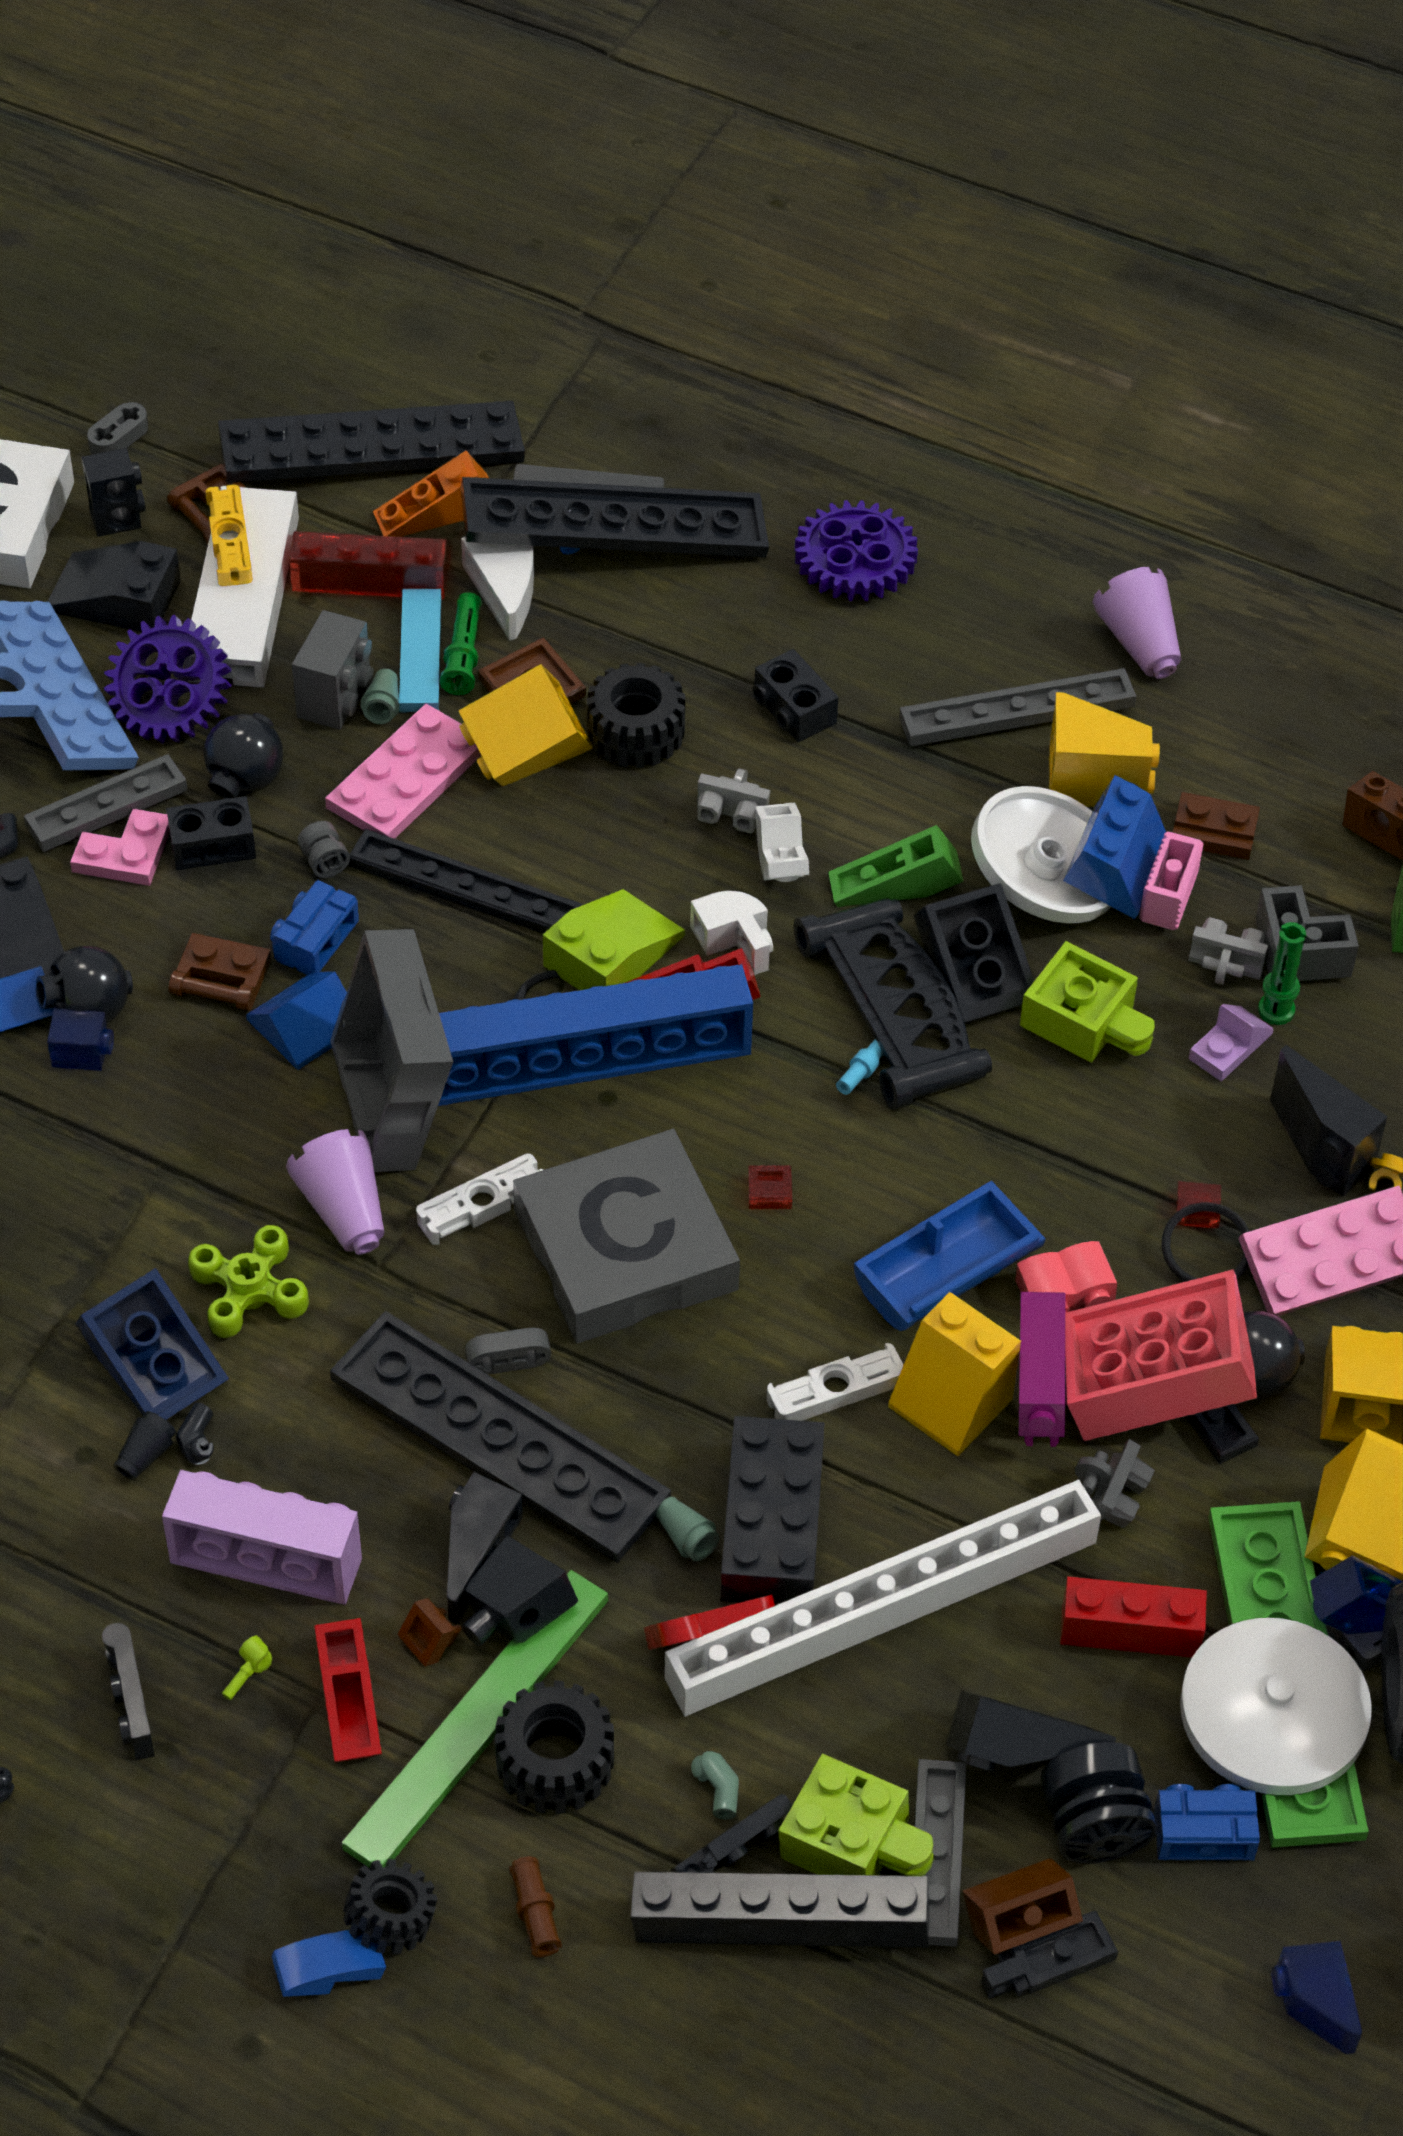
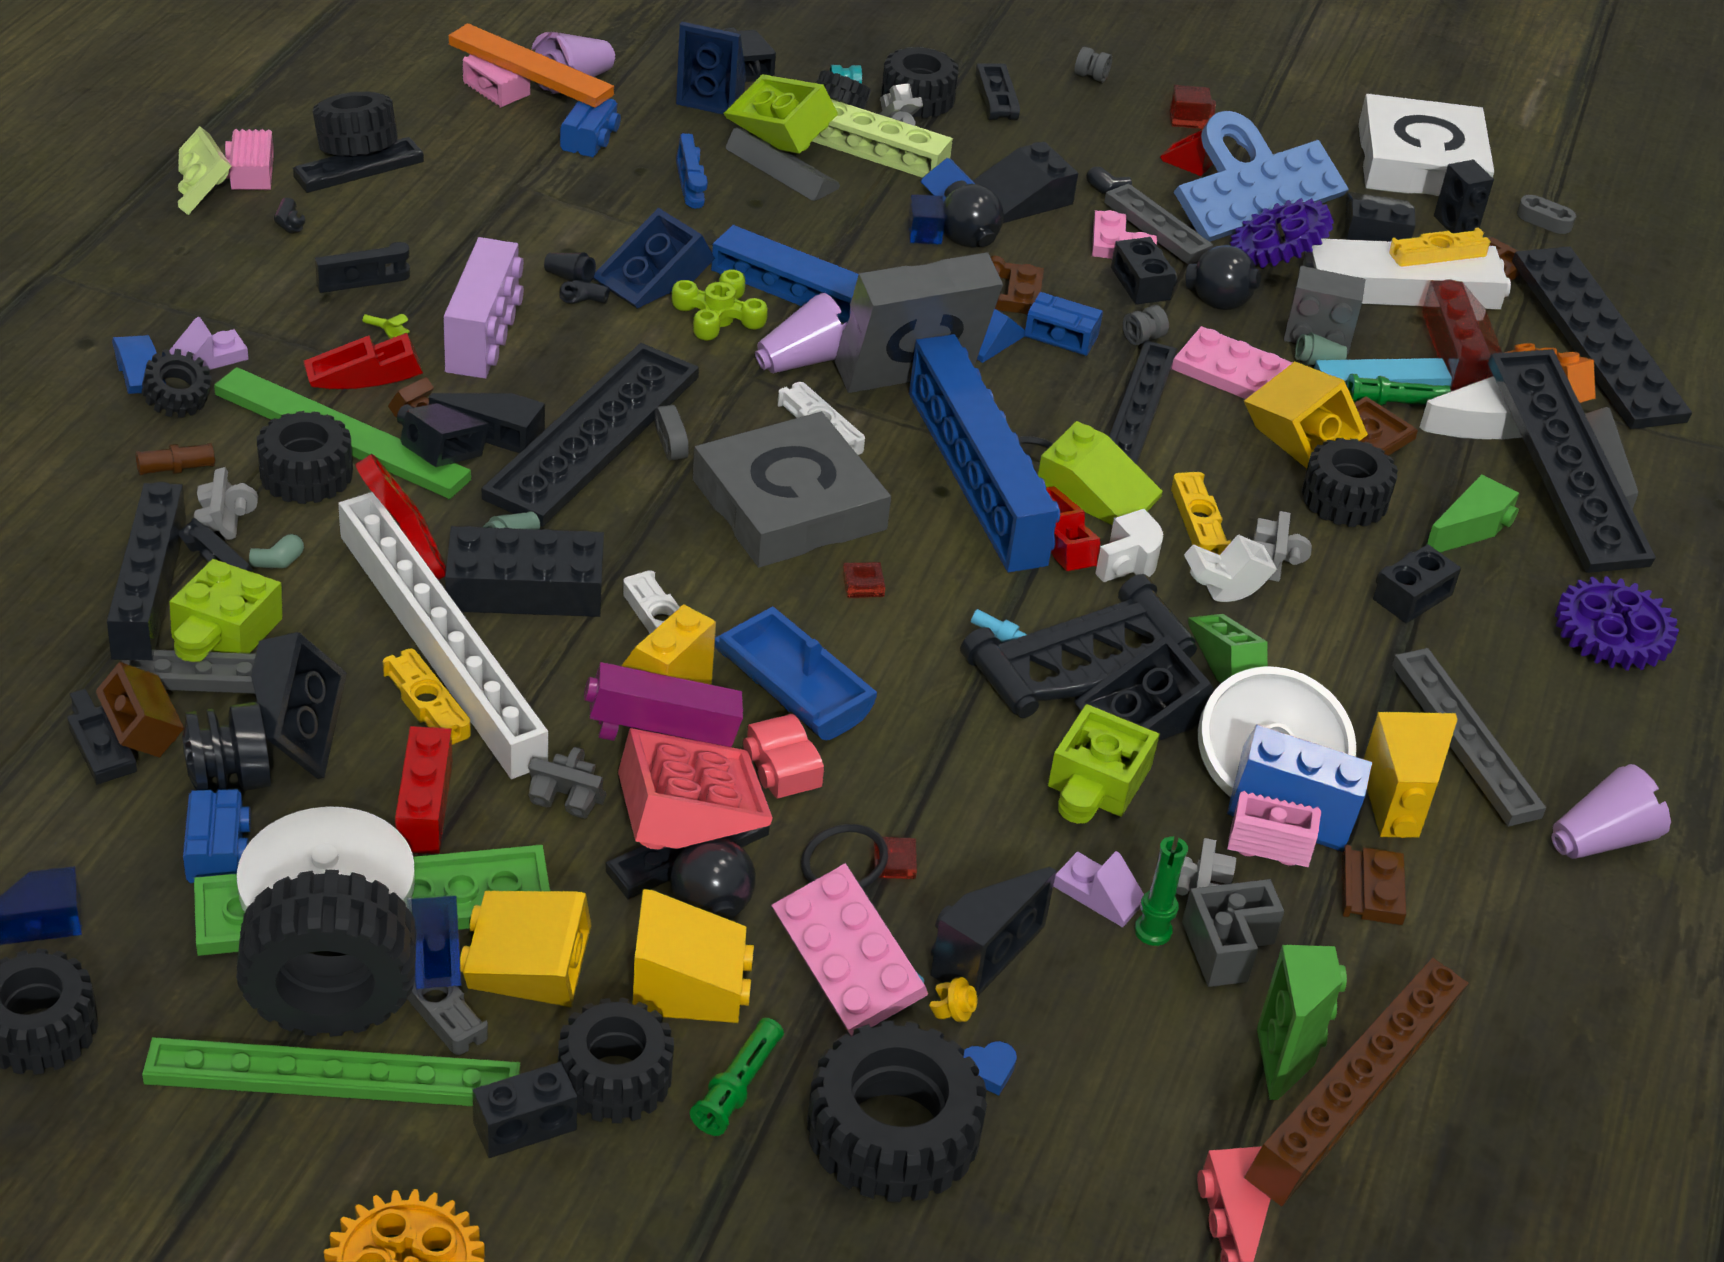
camera: 80 degrees right, 10 degrees down
none -> lavender slope [169,317,248,370]
none -> light grey hips [194,467,258,541]
none -> yellow piece [383,649,471,745]
none -> blue brick [711,225,859,323]
none -> yellow piece [1171,472,1231,555]
none -> bright green slope [1427,474,1519,552]

